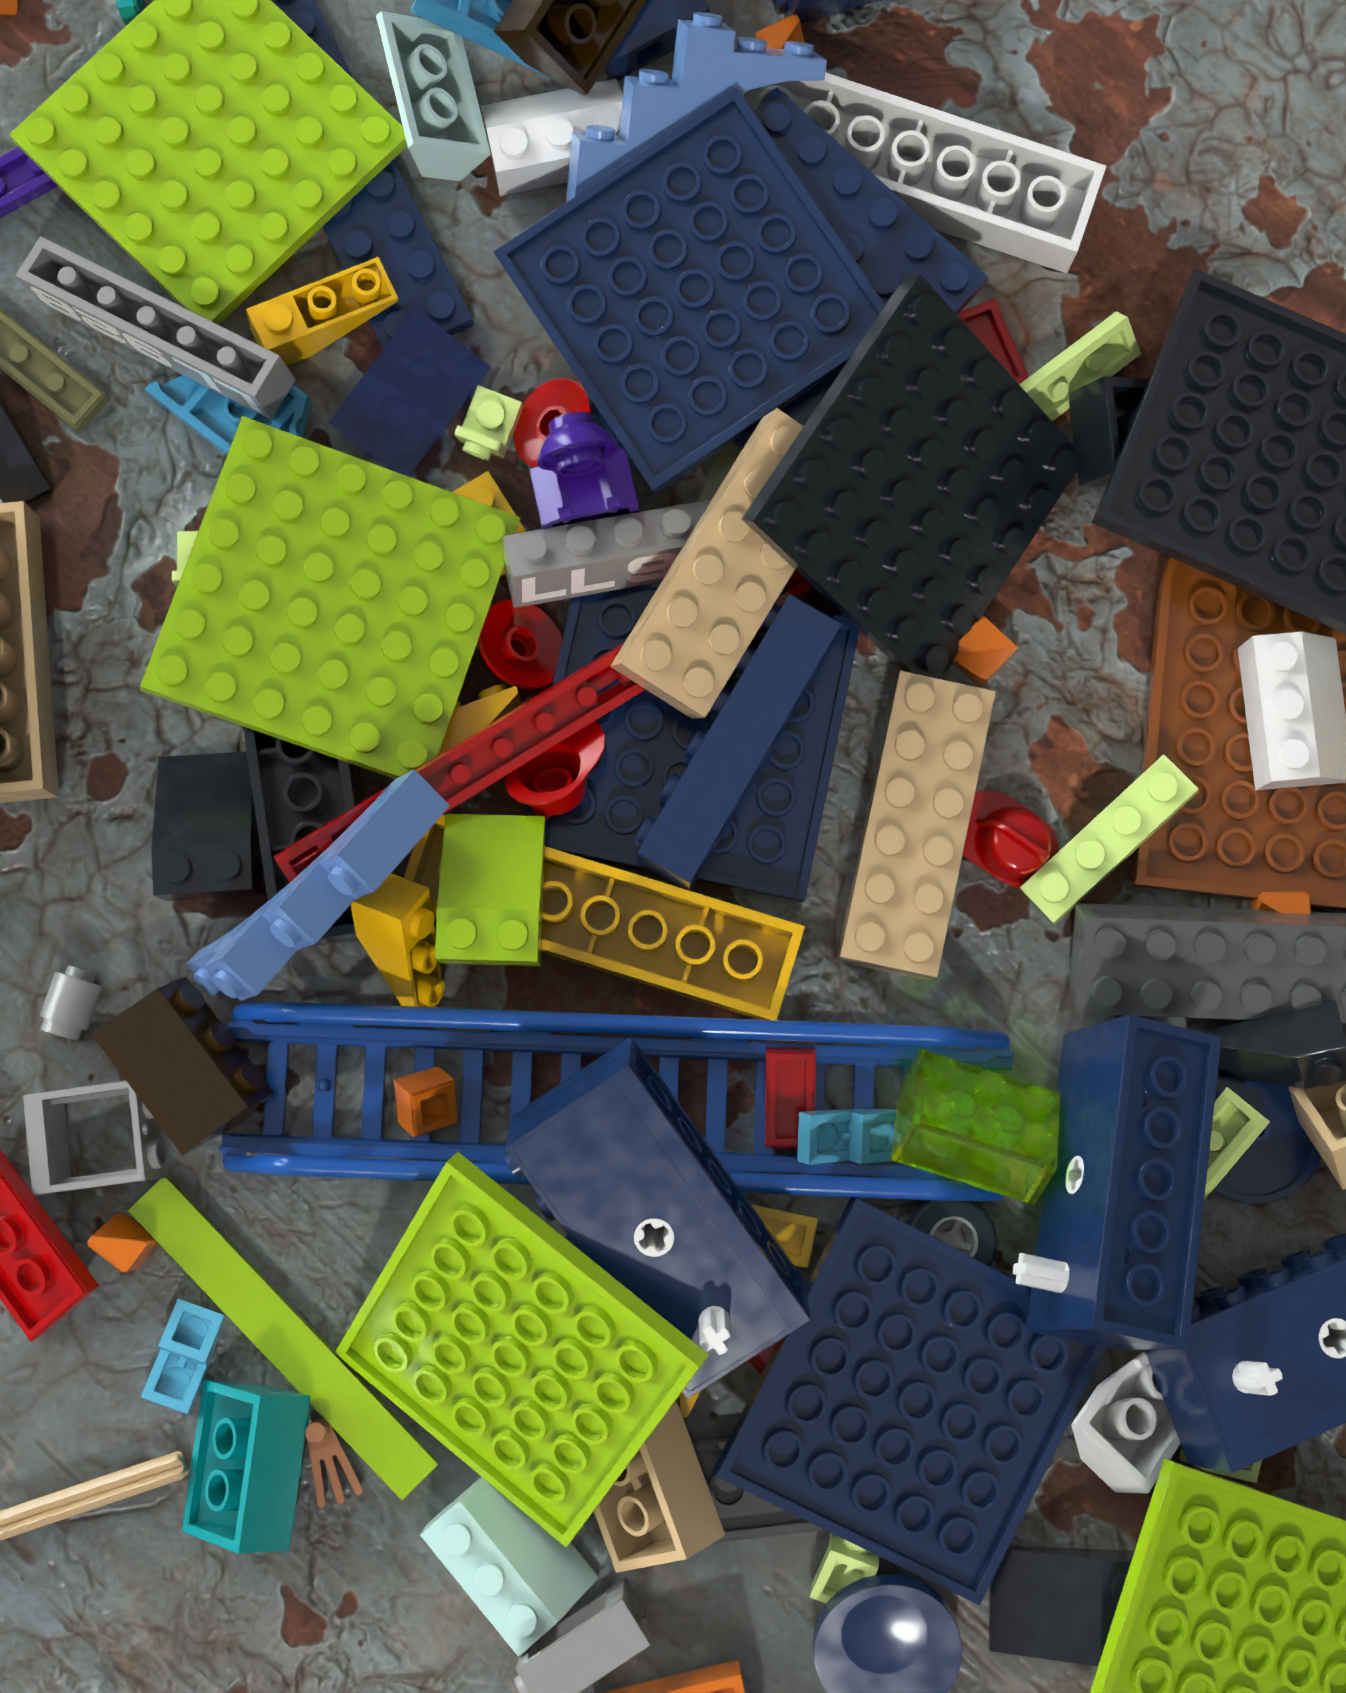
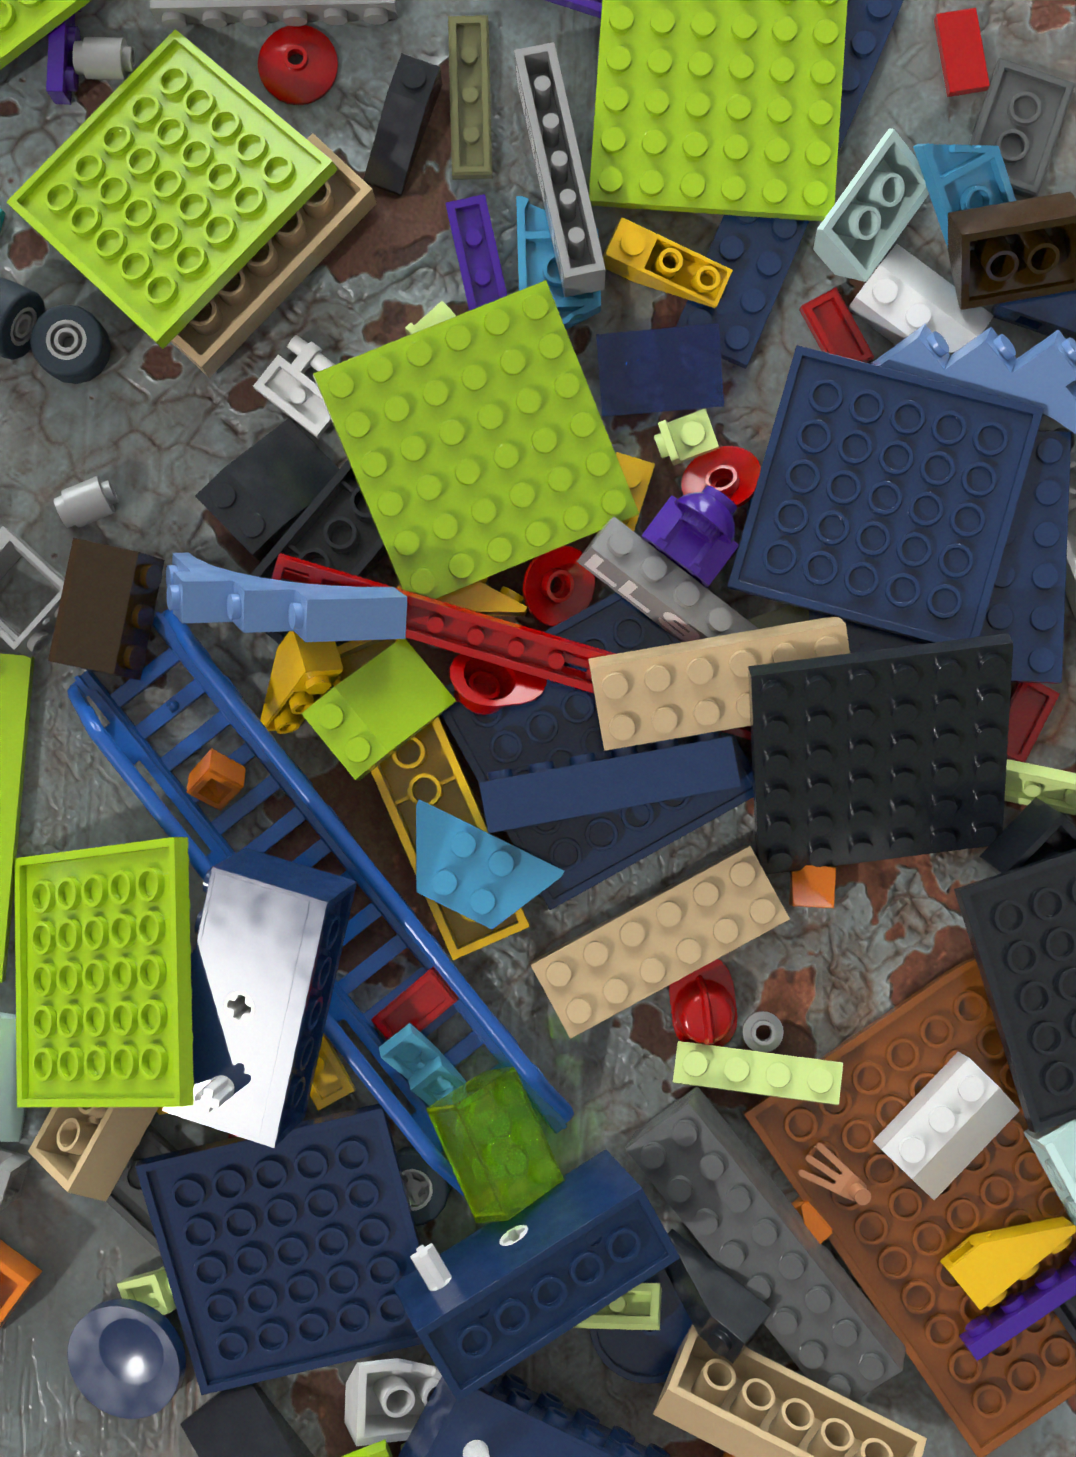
camera: 50 degrees right, 5 degrees up
none -> white plate [253,335,335,439]
none -> dark azure wing [416,799,564,930]
none -> dark purple plate [445,194,508,311]
none -> light grey plate [742,1011,784,1053]
none -> nougat piece [798,1143,871,1205]
none -> red tile [799,287,875,363]

